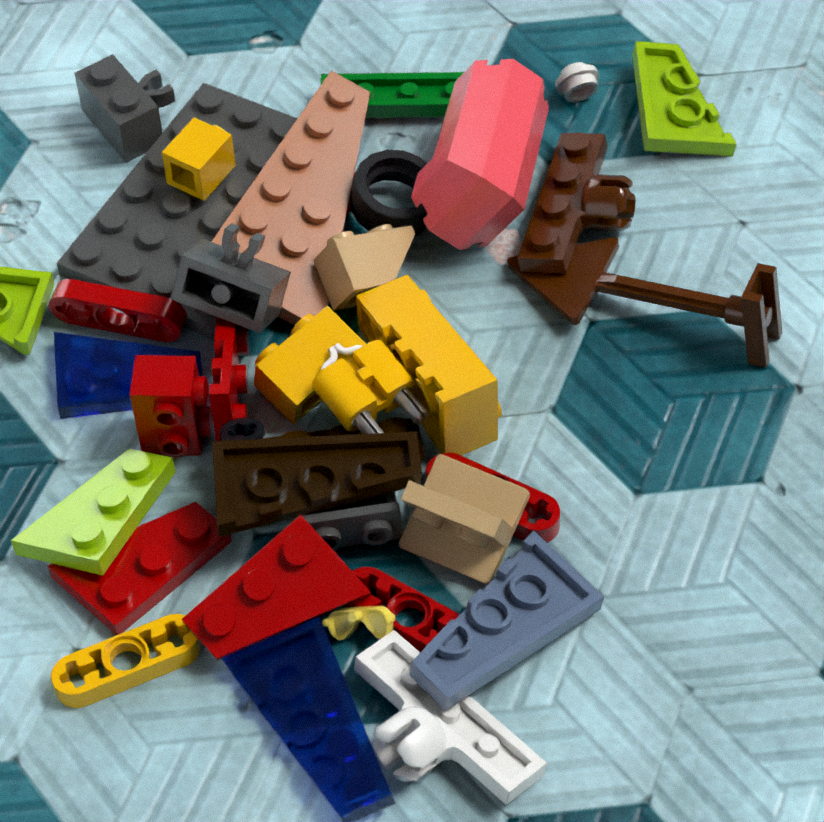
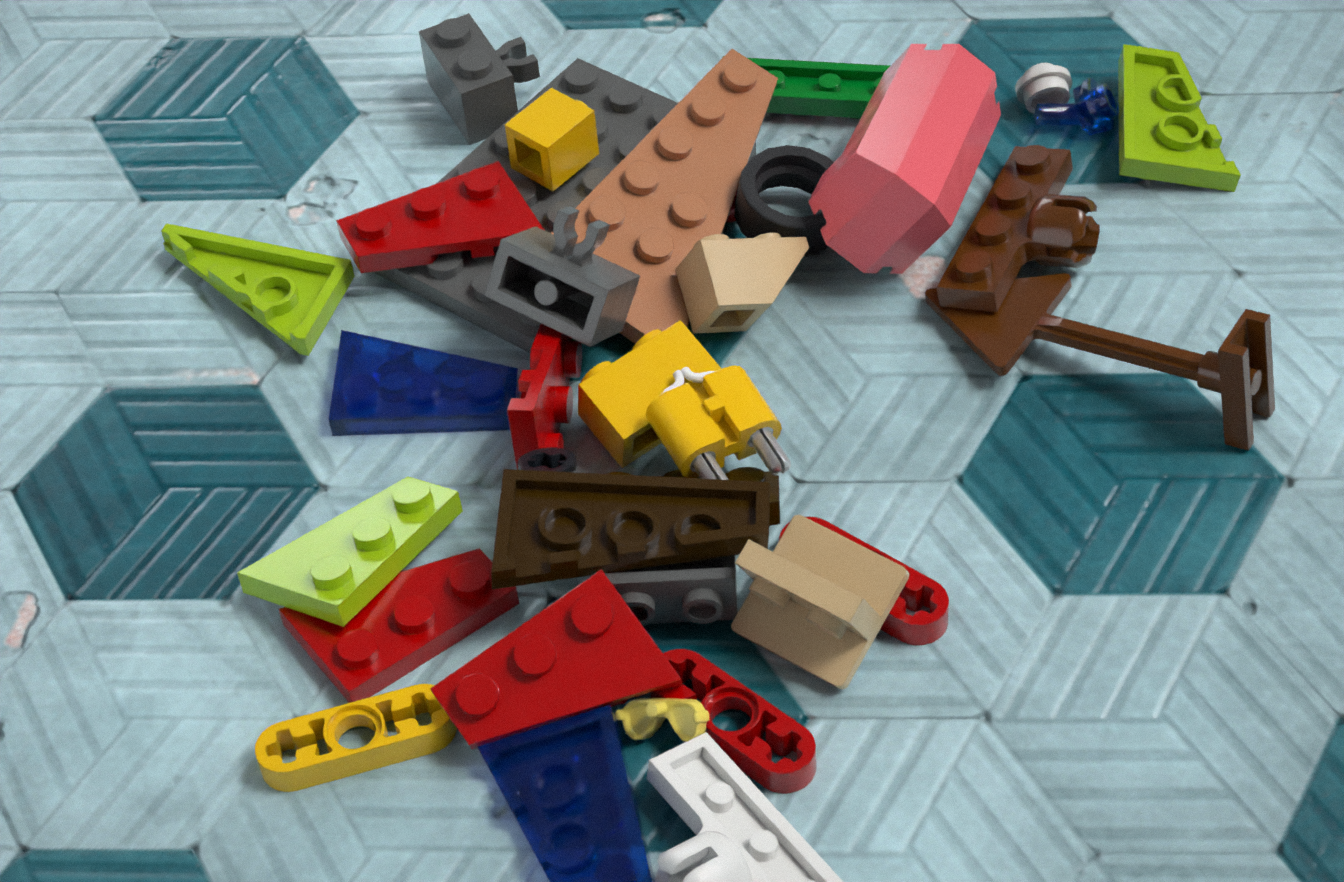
camera: 10 degrees right, 5 degrees down
red beam [48,279,187,342] -> none
red brick [130,355,213,458] -> none
yellow wedge [356,274,502,456] -> none
sand blue wing [409,531,604,711] -> none
none -> red wing [336,161,545,273]
none -> clear blue plate [1034,78,1119,136]

